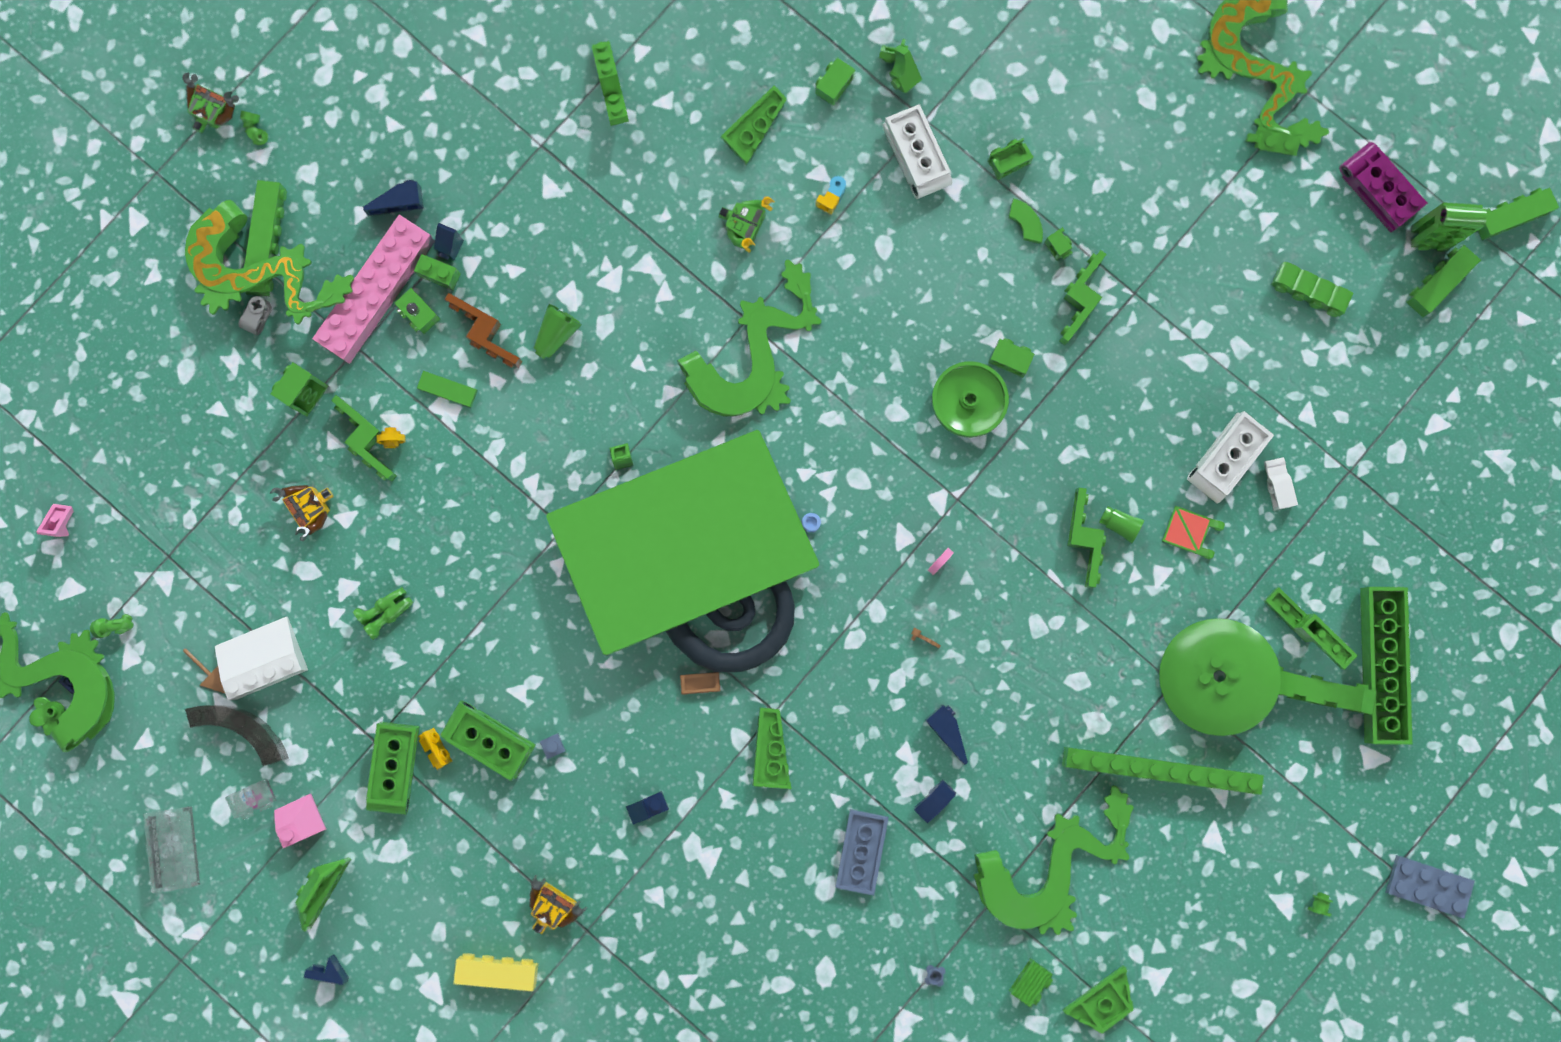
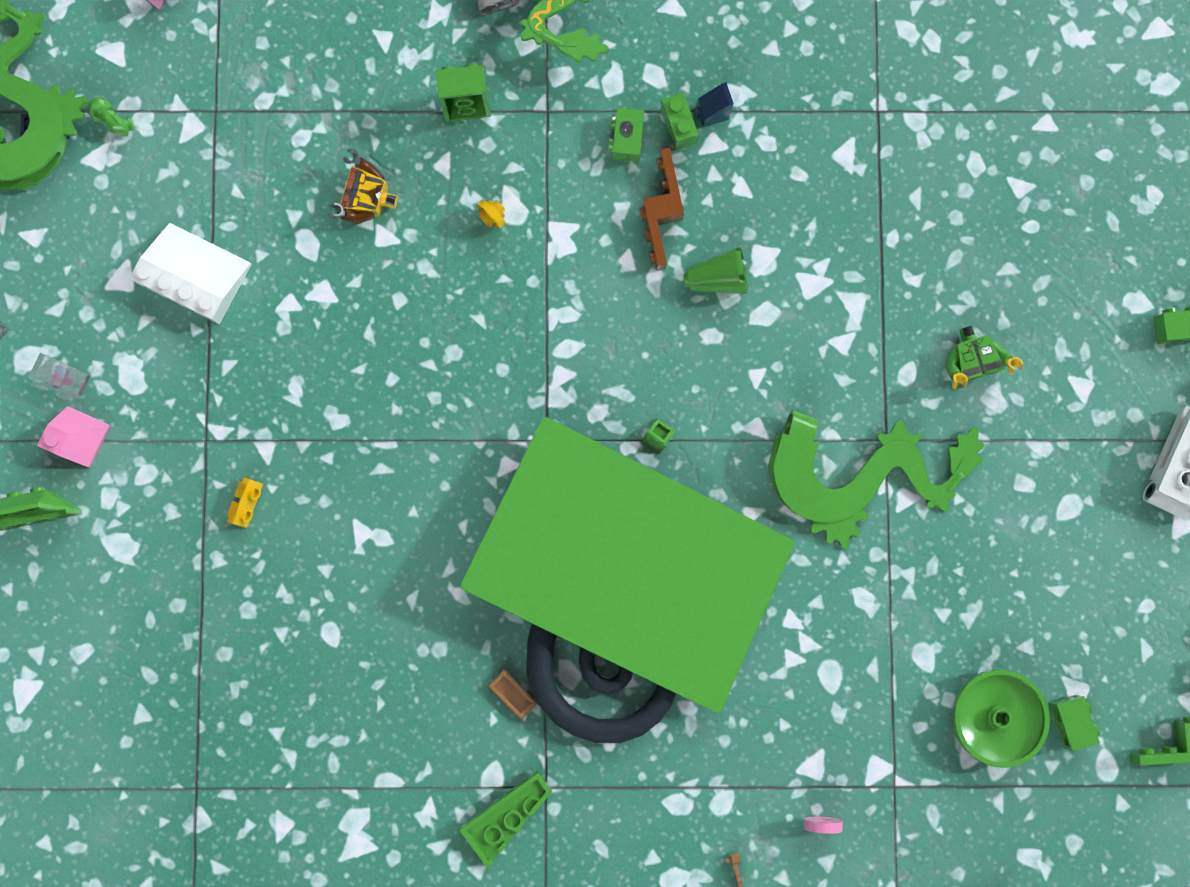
camera: 45 degrees right, 0 degrees up
medium nougat piece [183,649,225,693] -> none
clear smoke brick [185,705,289,766] -> none
bright pink brick [312,215,435,364] -> none
bright green bracket [331,395,397,481] -> none
bright green piece [353,587,414,640] -> none
dark blue slope [363,180,424,216] -> none
bright green hinge [366,722,420,815] -> none
bright green tile [417,371,478,408] -> none
bright green hinge [440,700,536,781] -> none
light yellow brick [454,953,538,991] -> none
torso [530,875,587,934] -> none
sand blue plate [540,733,566,759] -> none
bright green bracket [592,41,629,126] -> none
dark blue slope [626,791,669,825] -> none
bright green wing [720,85,787,165] -> none
light blue tile [802,513,821,532] -> none
leg [815,176,846,215] -> none

